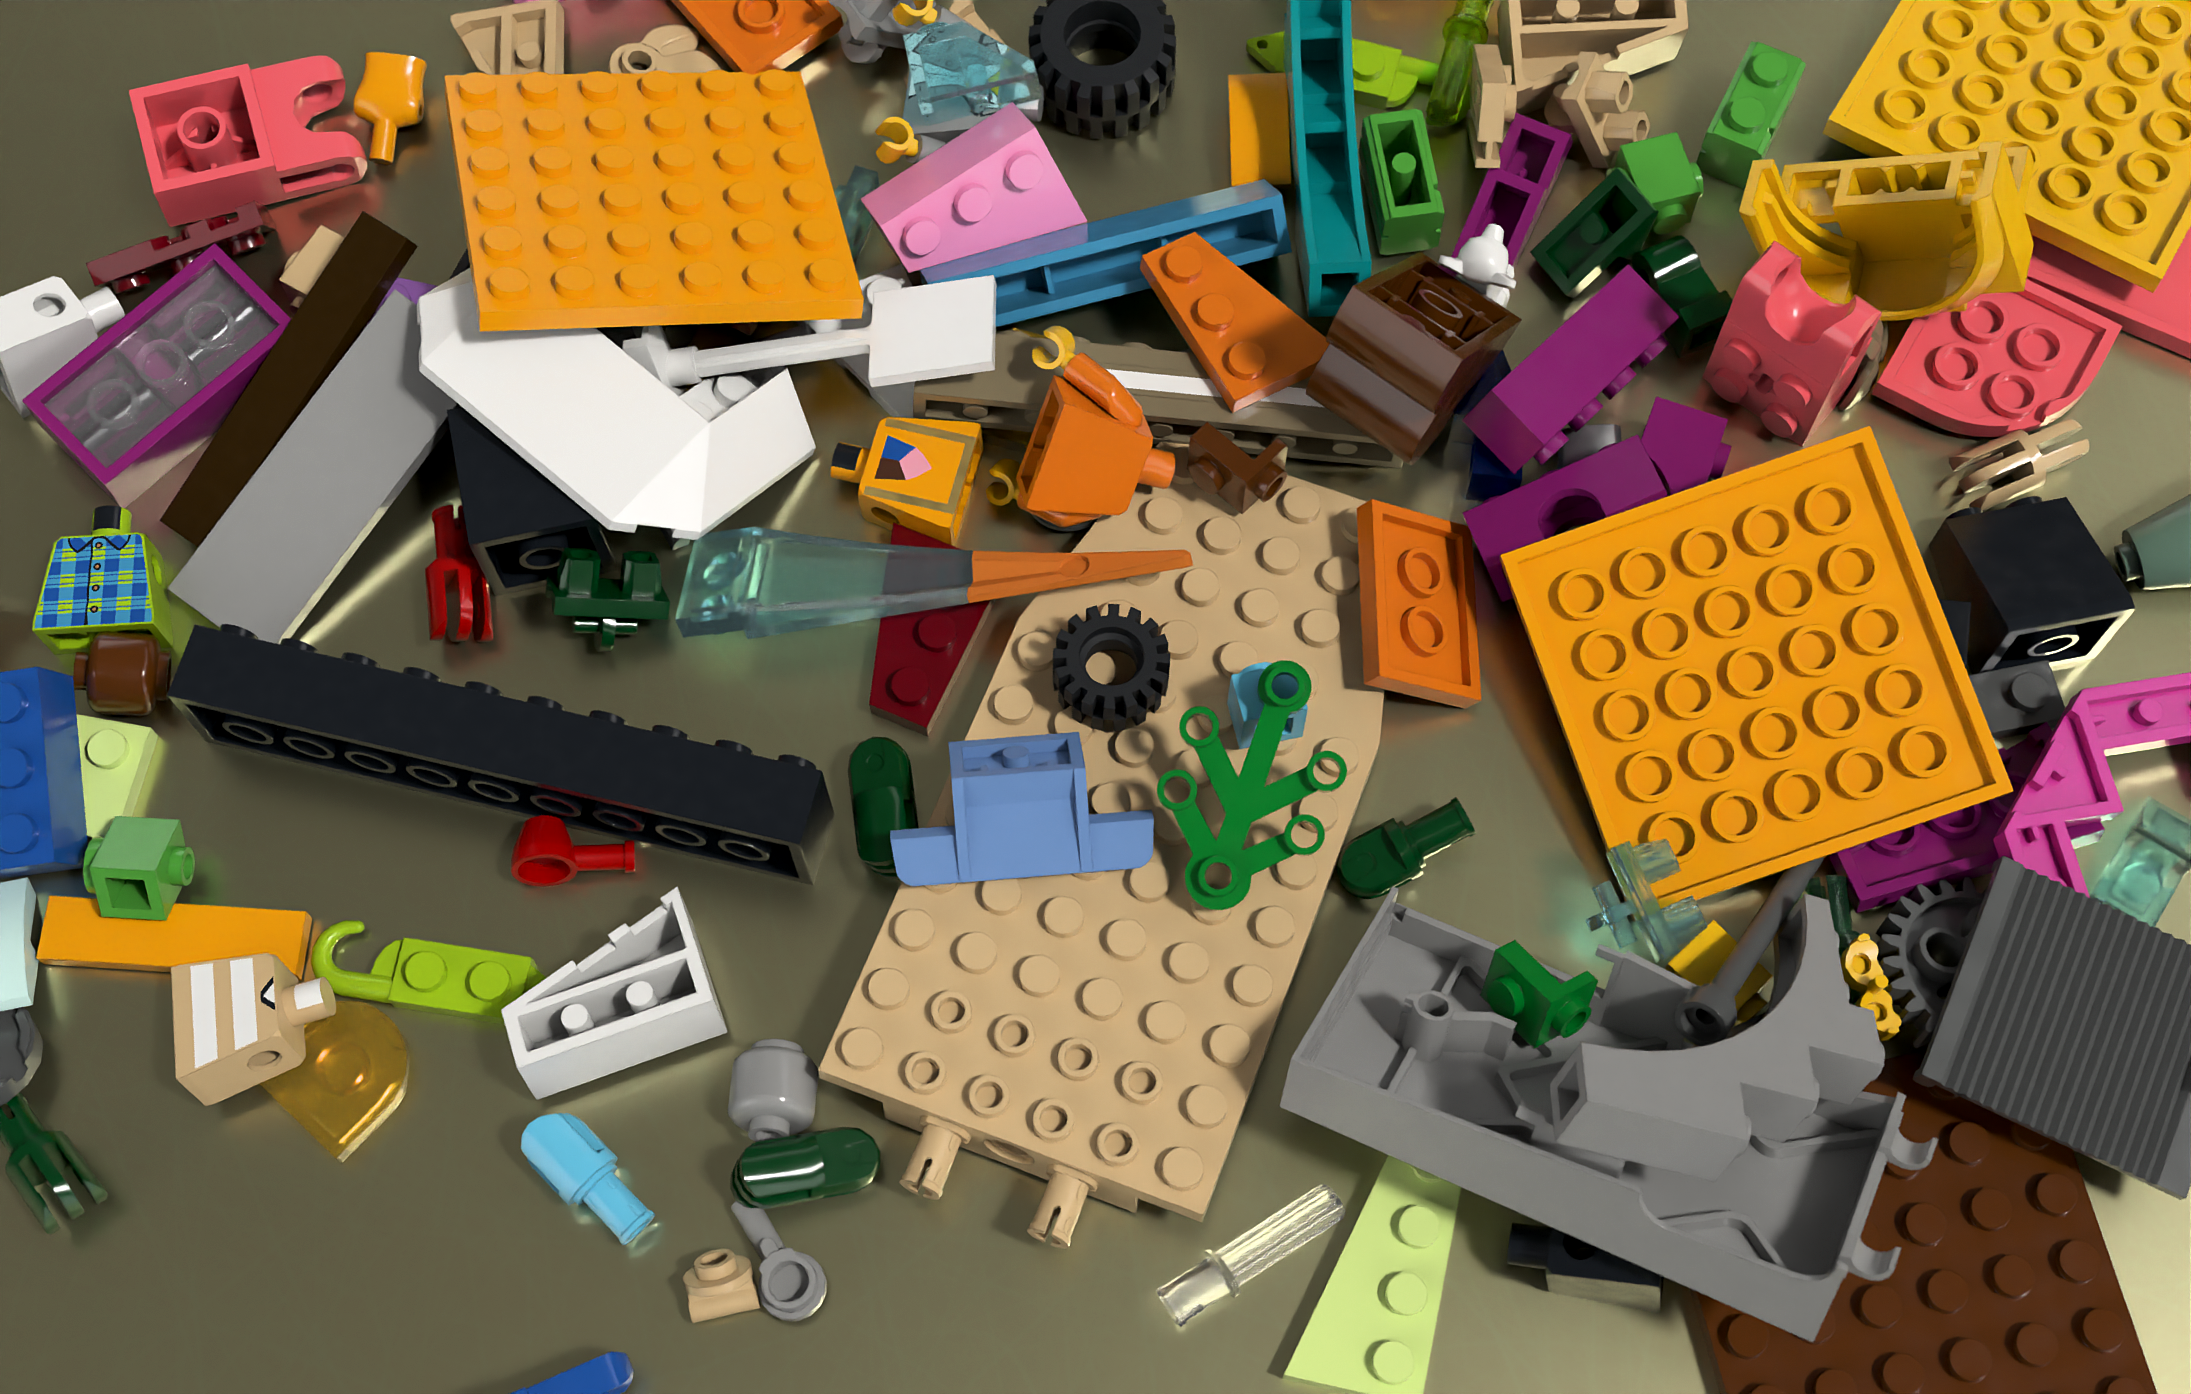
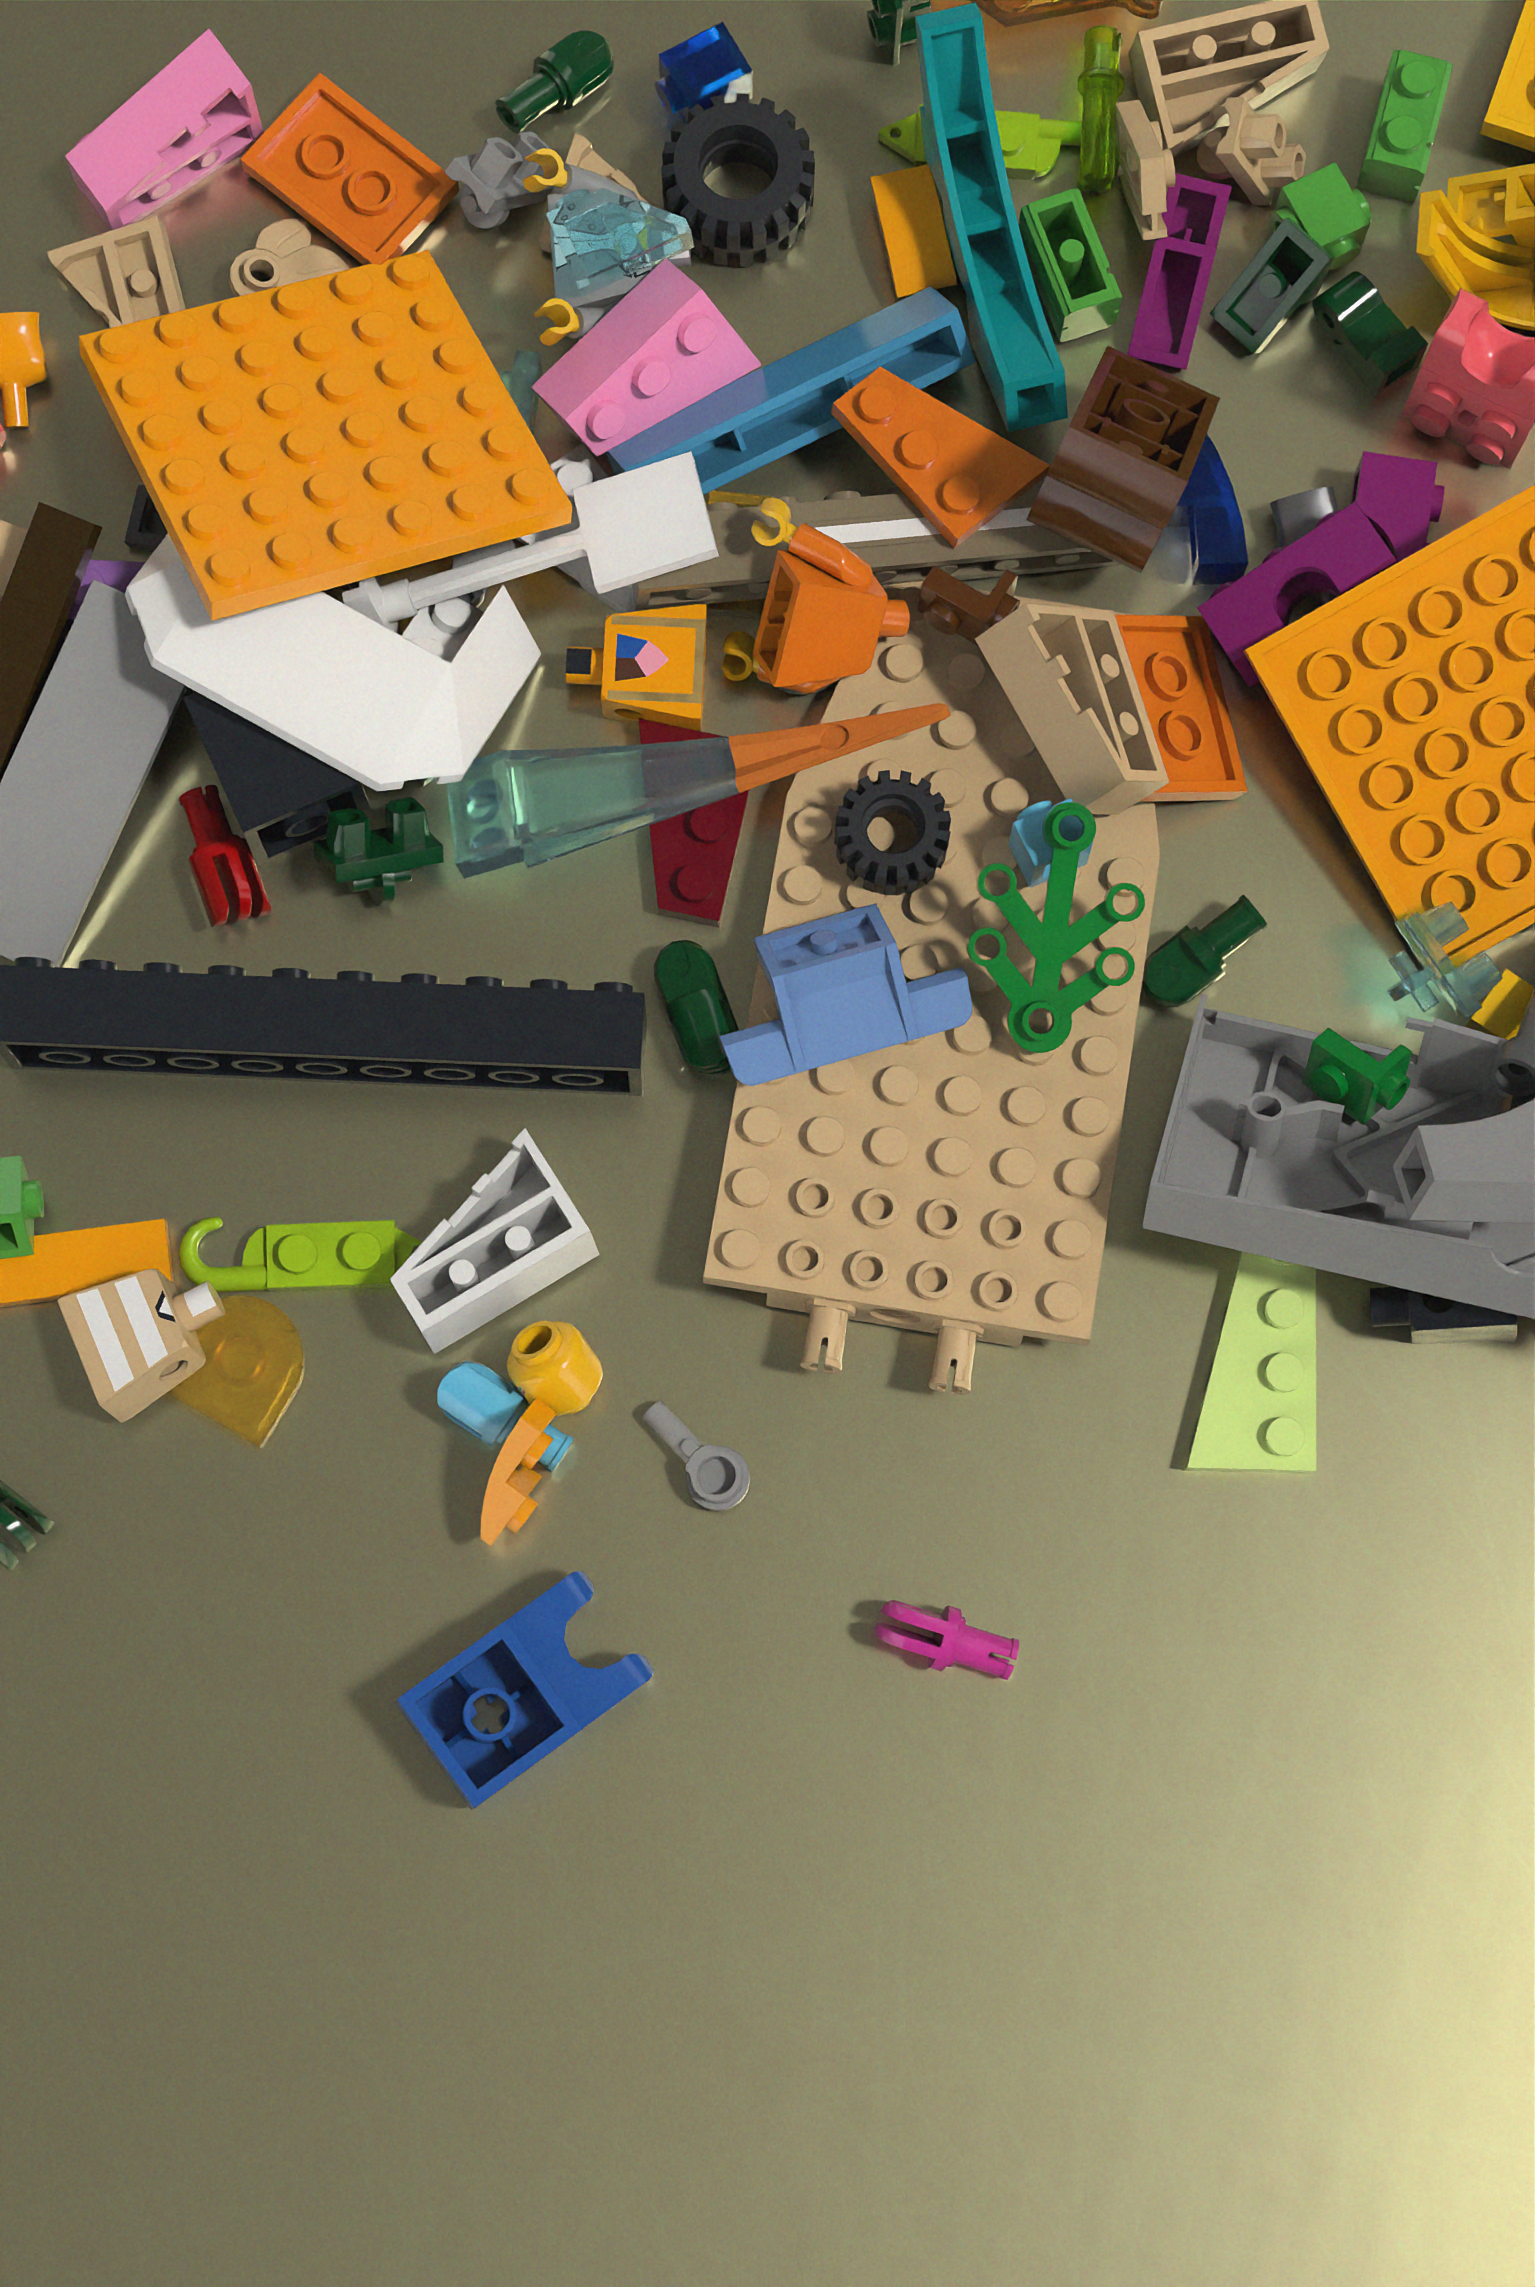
camera: 15 degrees left, 10 degrees up
red bar [511,815,635,887] -> none
tan plate [683,1249,761,1323] -> none
light grey head [728,1039,819,1142] -> none
dark green arm [730,1127,880,1209] -> none
clear axle [1156,1184,1346,1327] -> none
white animal [1438,223,1517,308] -> none
magenta brick [1462,264,1679,474] -> none
none -> light orange slope [480,1398,557,1546]
none -> yellow head [506,1320,603,1417]
none -> tan wedge [975,604,1169,815]

